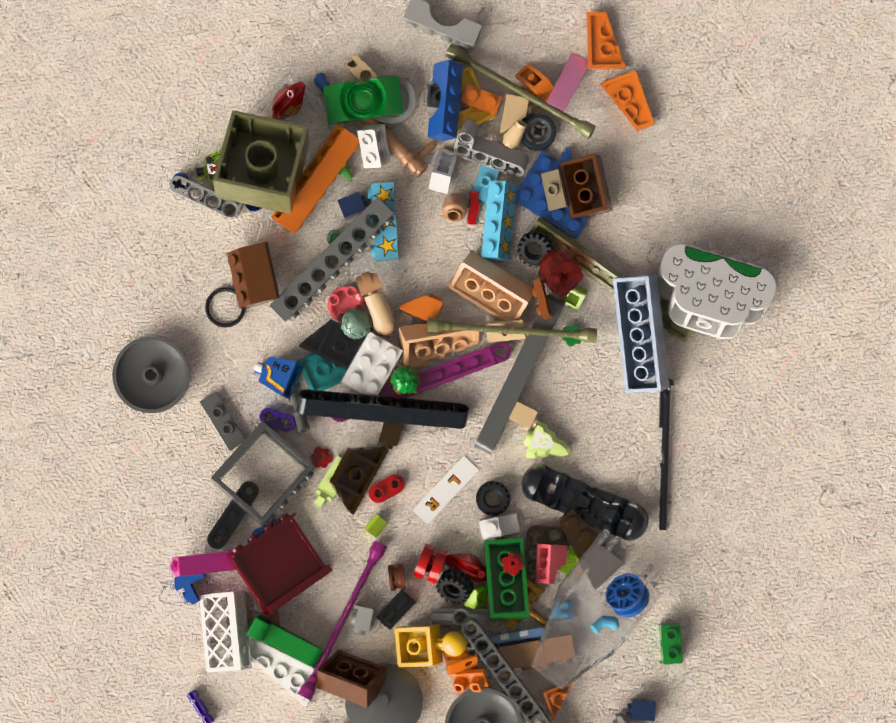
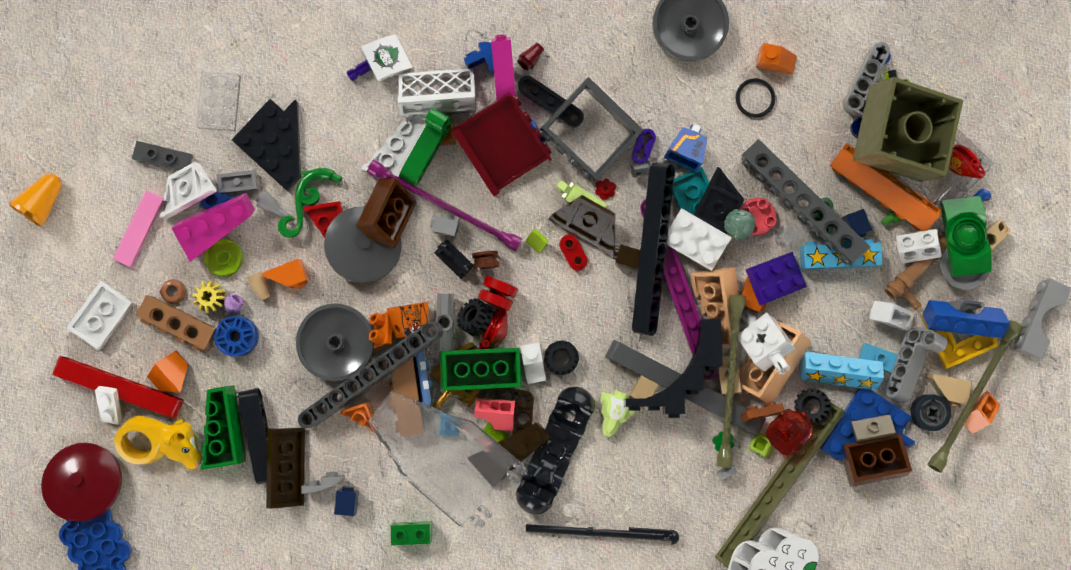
camera: 90 degrees right, 0 degrees up
dark grey plate [200,392,245,451] -> none
reddish brown slope [227,242,280,309] -> none
tan piece [356,271,394,336] -> none
green piece [390,365,421,395] -> none
yellow brick [395,624,467,667] -> none
white sticker [413,456,479,524] -> none
medium nougat head [442,193,468,222] -> none
orange plate [460,84,502,116] -> none
lime slope [464,585,487,609] -> none
red piece [467,191,480,225] -> none
red plant [501,553,523,576] -> none
tan cone [502,120,527,149] -> none
bright pink sticker [546,53,588,111] -> none
orange wing [586,12,626,70] -> none
medium azure arm [591,615,619,633] -> none
orange wing [600,70,655,131] -> none
blue wheel [605,574,650,618] -> none
sand blue brick [613,273,670,393] -> none
none -> white slope [361,35,412,82]
none -> dark red cone [517,43,544,71]
none -> black arch [623,319,723,418]
none -> light grey tile [717,465,737,480]
none -> white brick [738,309,795,375]
none -> dark purple plate [745,251,807,305]
none -> orange slope [756,43,797,74]

